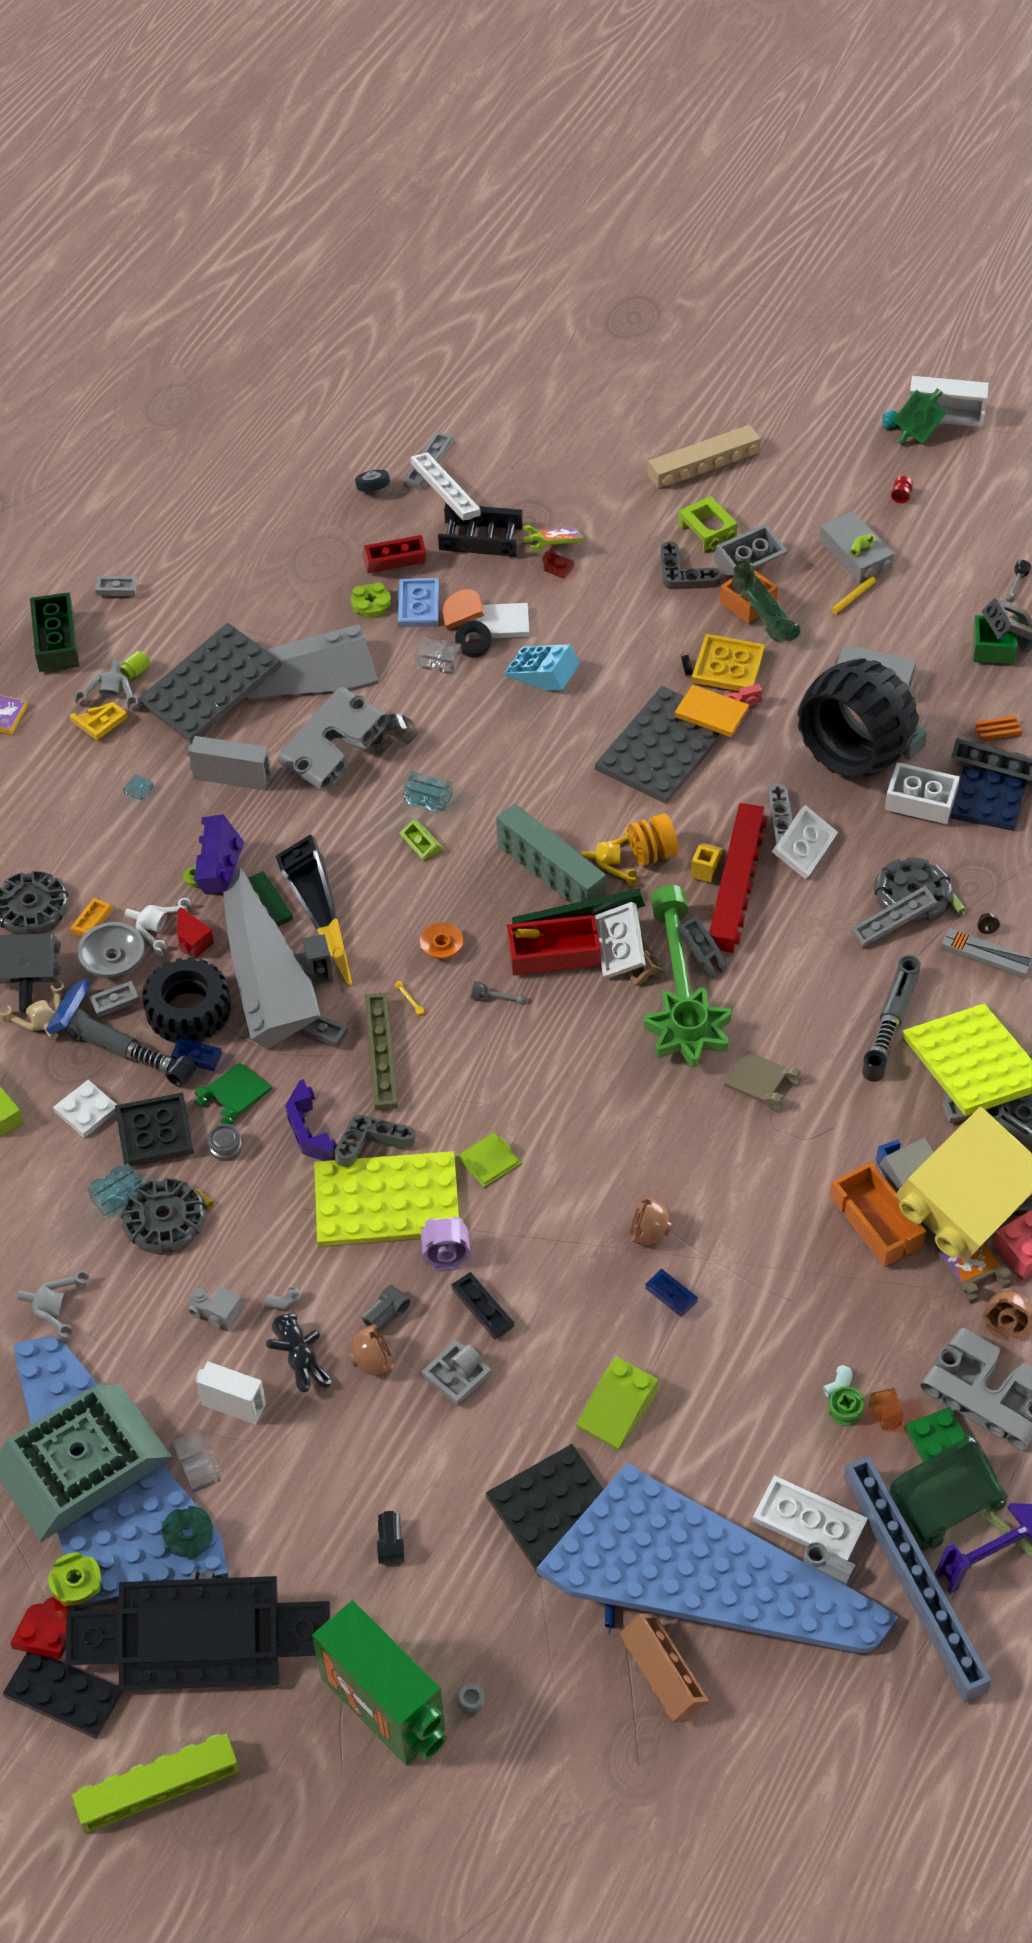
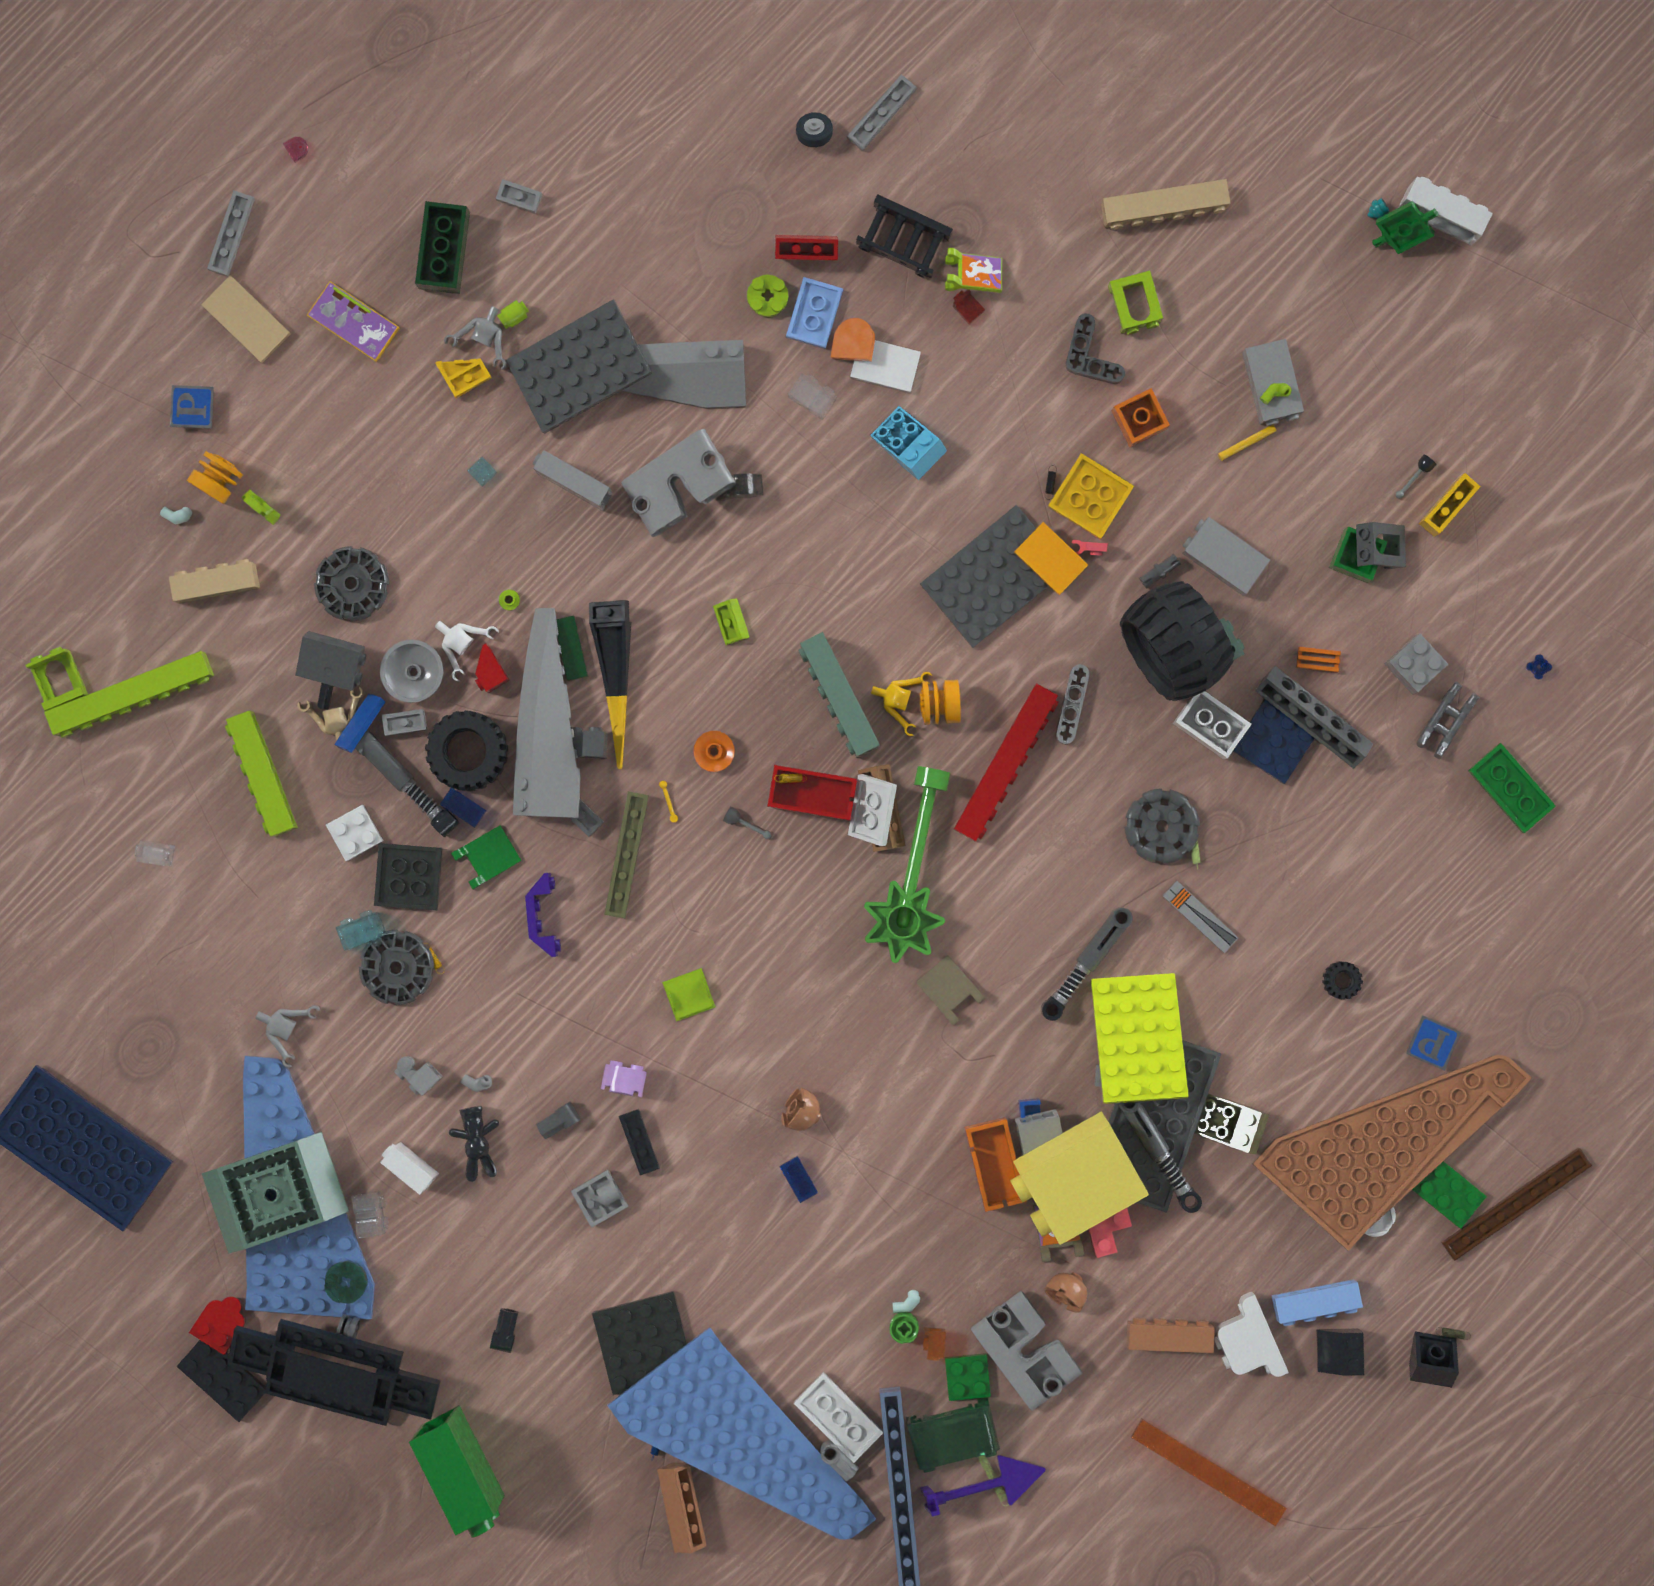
camera: 15 degrees right, 35 degrees up
lime plate [48,1552,102,1606] -> none
light orange plate [70,898,113,937] -> none
lime brick [72,1733,240,1834] -> none
dark purple wedge [194,814,244,894] -> none
flat silver wheel [208,1124,242,1161] -> none
neon yellow plate [314,1151,459,1247] -> none
dark grey beam [335,1115,415,1167] -> none
nougat cylinder [349,1324,394,1375] -> none
clear light blue brick [403,771,453,812] -> none
white plate [410,452,480,520] -> none
black tyre [455,621,492,657] -> none
light grey tile [458,1684,485,1713] -> none
dark green tile [512,889,646,924] -> none
lime slope [576,1356,658,1451] -> none
dark grey hinge [677,915,727,978] -> none
yellow slope [691,843,725,883] -> none
light grey slope [714,523,788,576] -> none
clear green plate [732,560,801,642] -> none
white plate [772,805,838,879] -> none
light grey tile [851,885,938,949] -> none
red wheel [891,476,914,504] -> none
dark brown plate [977,913,1000,934] -> none

